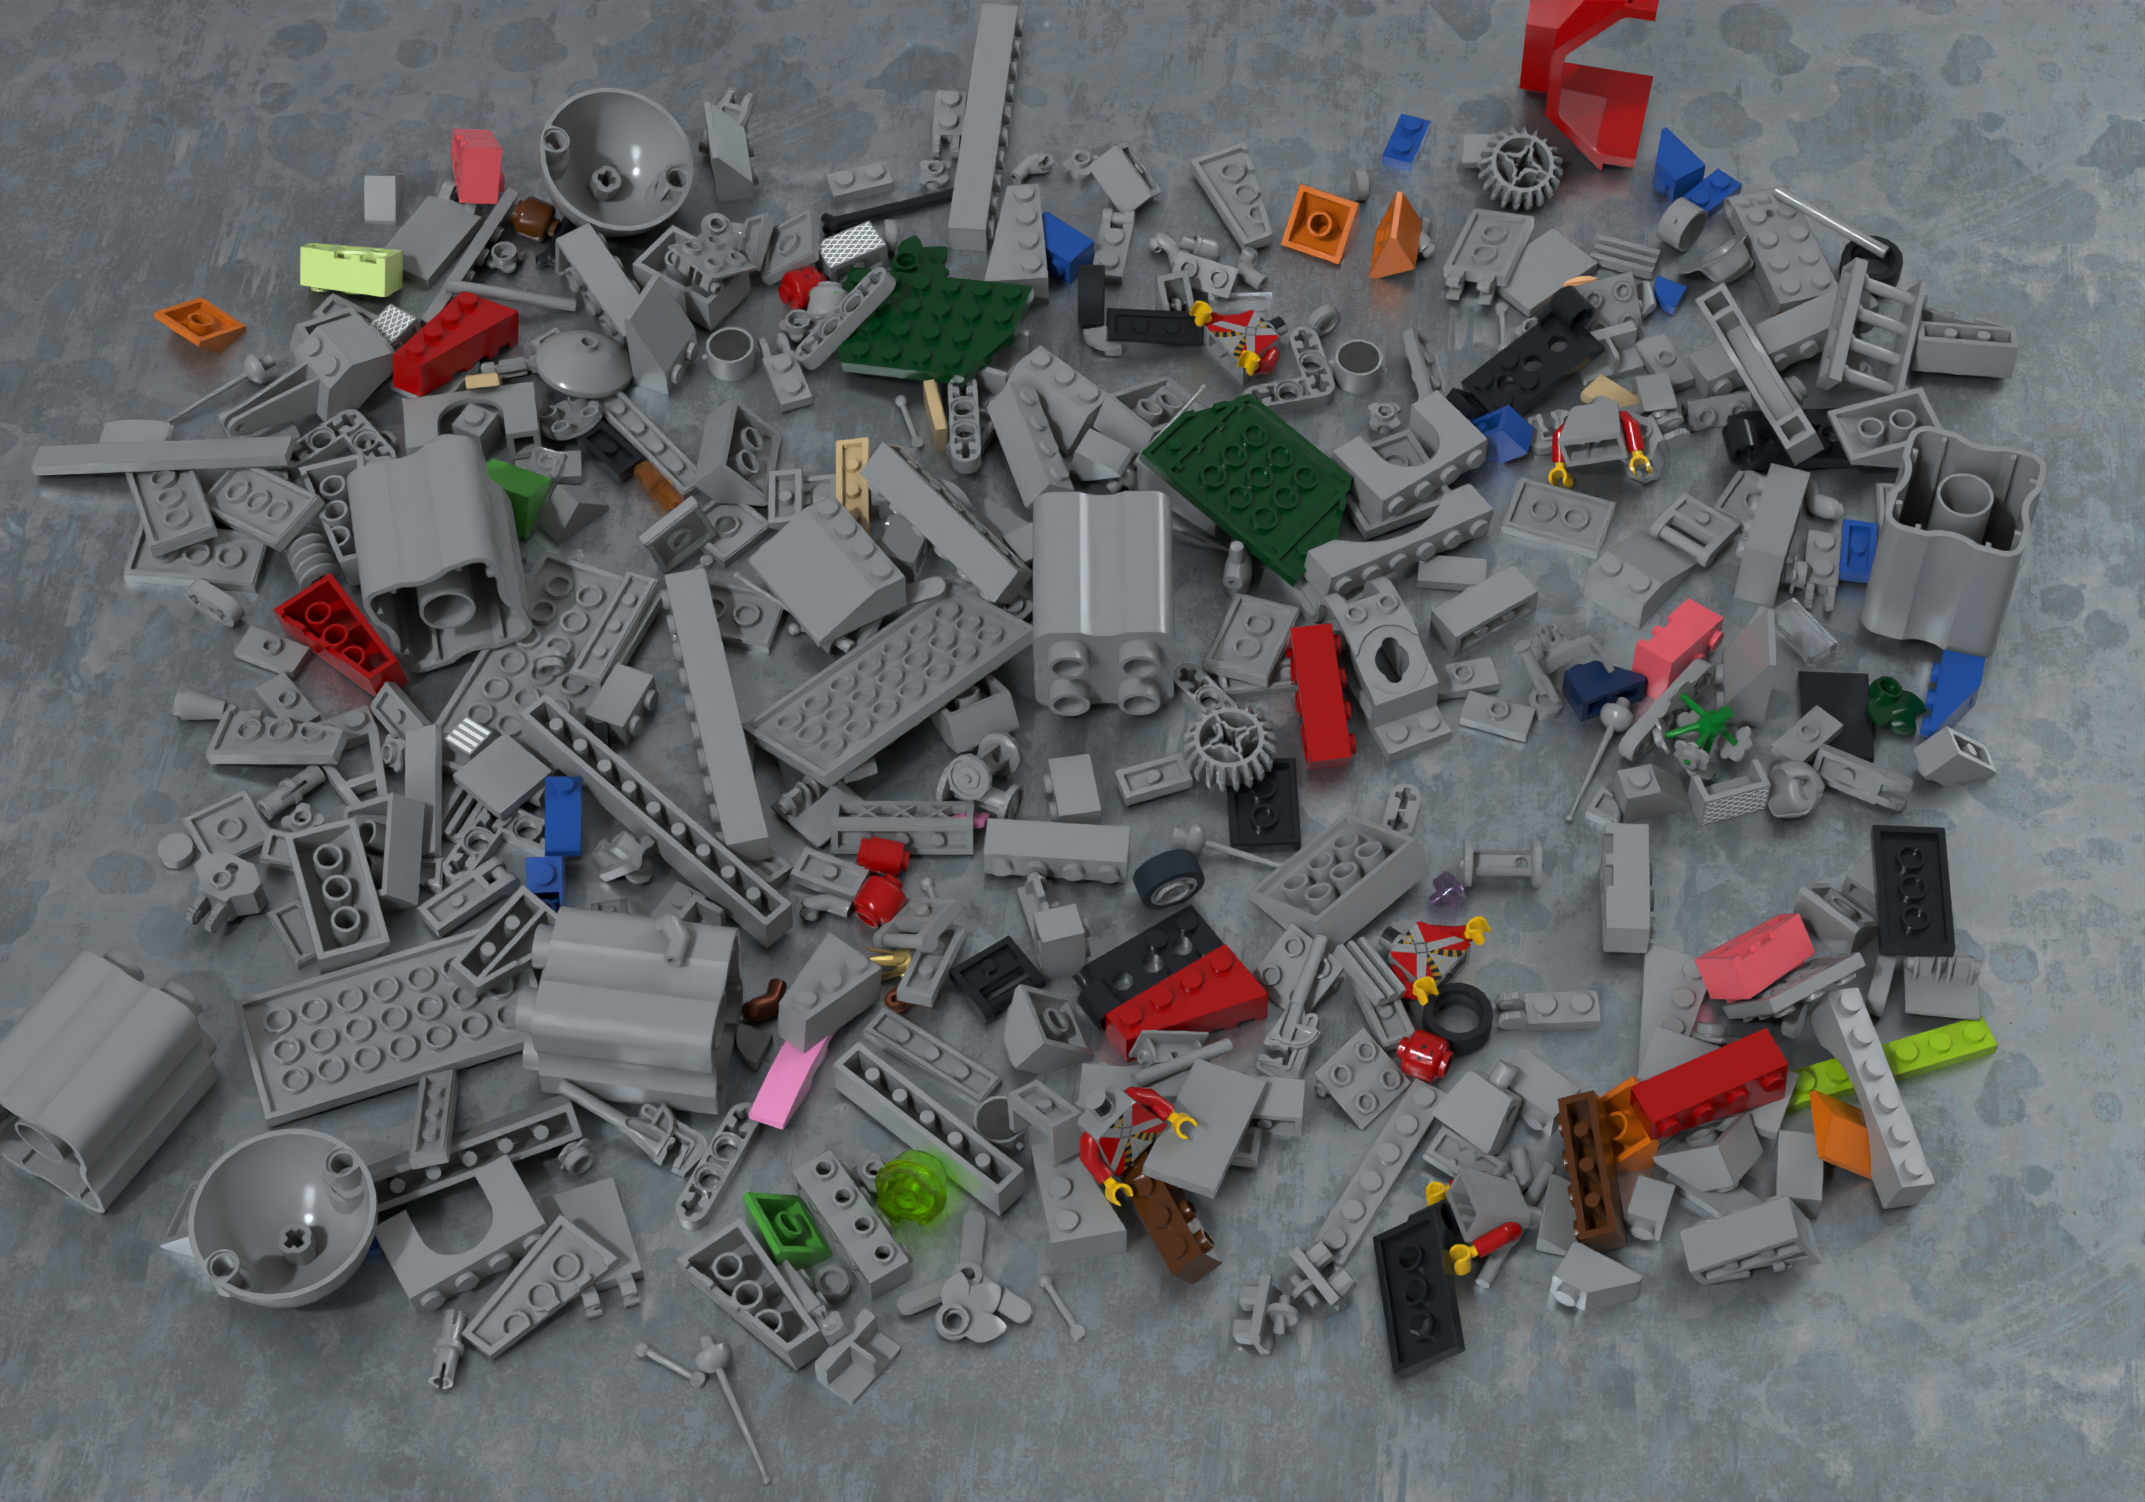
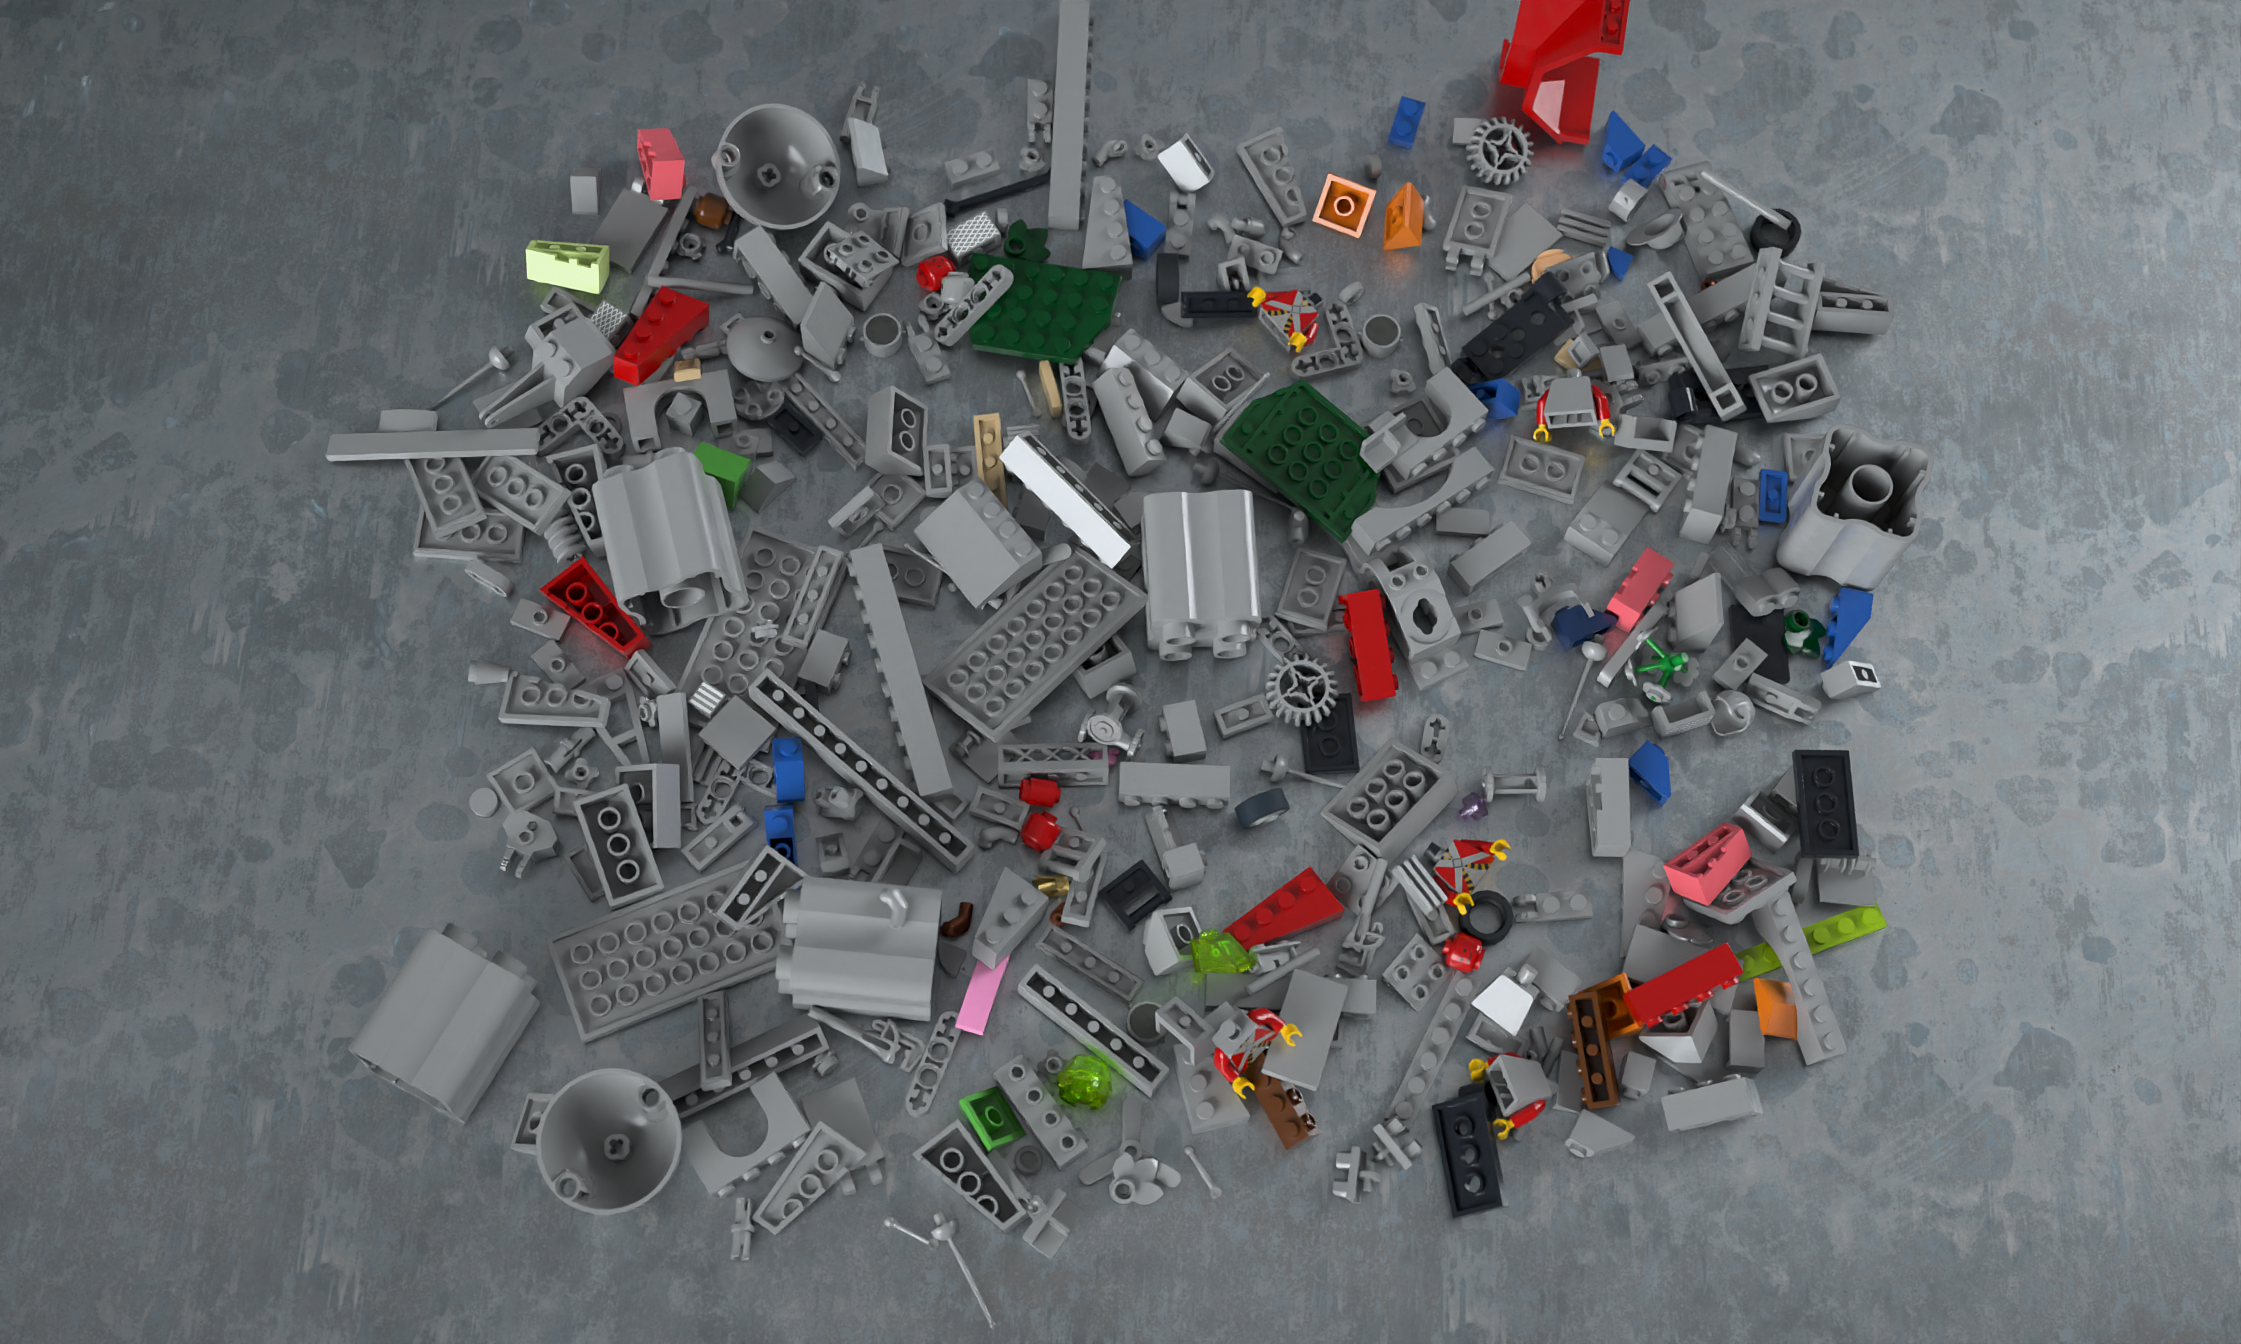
camera: 10 degrees left, 15 degrees up
orange slope [154,297,247,353] -> none
clear orange axle [634,461,683,513] -> none
black hinge [1072,904,1224,1031] -> none
none -> light grey hinge [794,345,841,382]
none -> clear neon green slope [1190,928,1256,973]
none -> light grey panel [1360,412,1418,474]
none -> light grey bar [1462,272,1531,315]
none -> light grey tile [1567,332,1600,370]
none -> light grey panel [1614,413,1677,452]
none -> blue slope [1628,740,1671,807]
none -> light grey brick [1735,568,1801,616]

